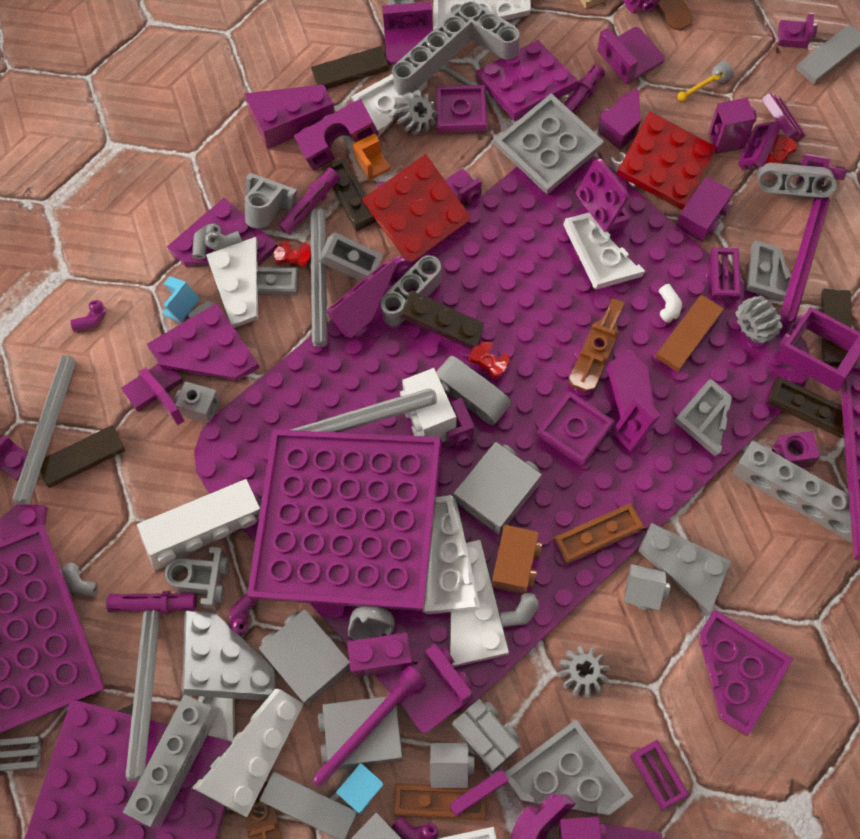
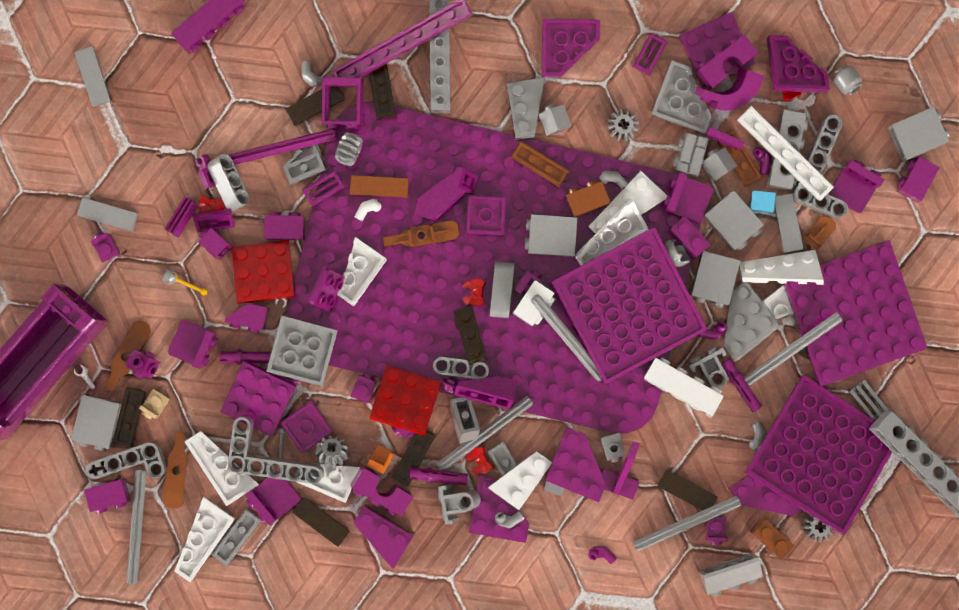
camera: 125 degrees left, 20 degrees up
light grey brick [123,694,220,827] -> none
medium azure panel [163,276,200,323] -> none
light grey arm [203,231,242,251] -> none
magenta piece [313,665,426,786] -> none
light grey wing [674,378,732,456] -> none
magenta brick [771,431,820,468] -> none

